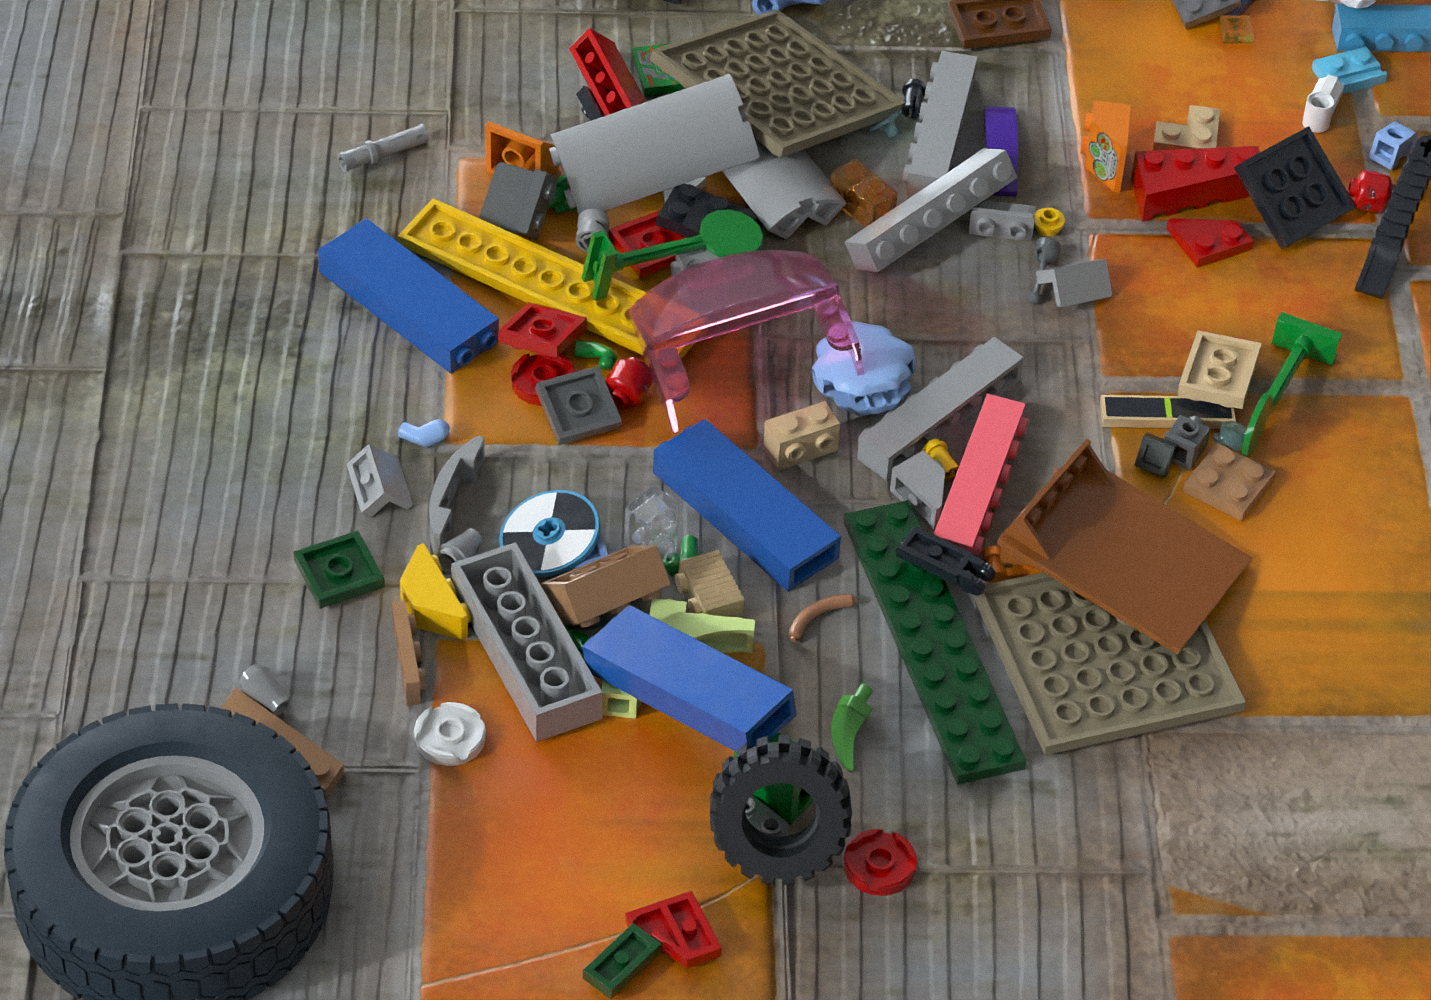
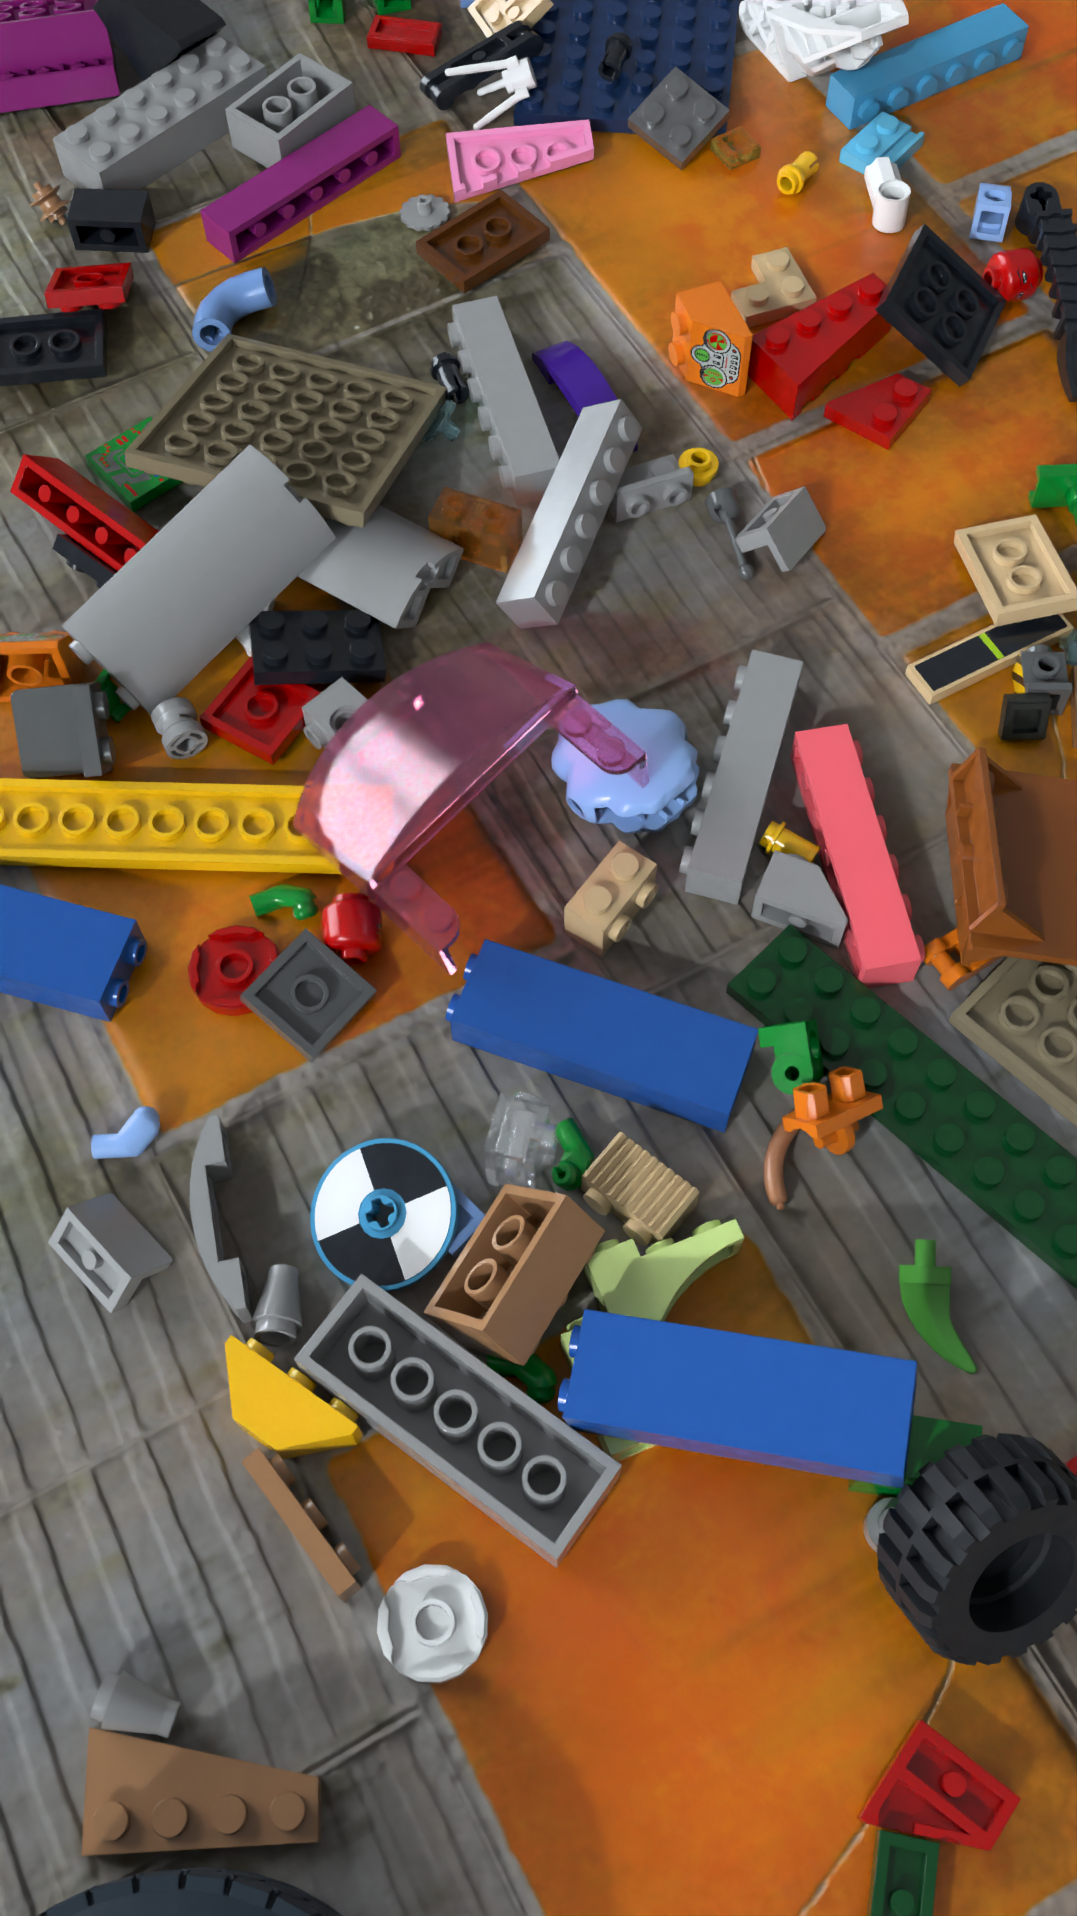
camera: 25 degrees left, 15 degrees up
dark green plate [293,530,385,609] -> none
red plate [498,302,587,358] -> none
green piece [581,210,763,301] -> none
black hinge [896,526,996,596] -> none
none -> green leg [758,1018,824,1095]
none -> yellow pin [777,151,819,195]
none -> orange hips [782,1066,883,1155]

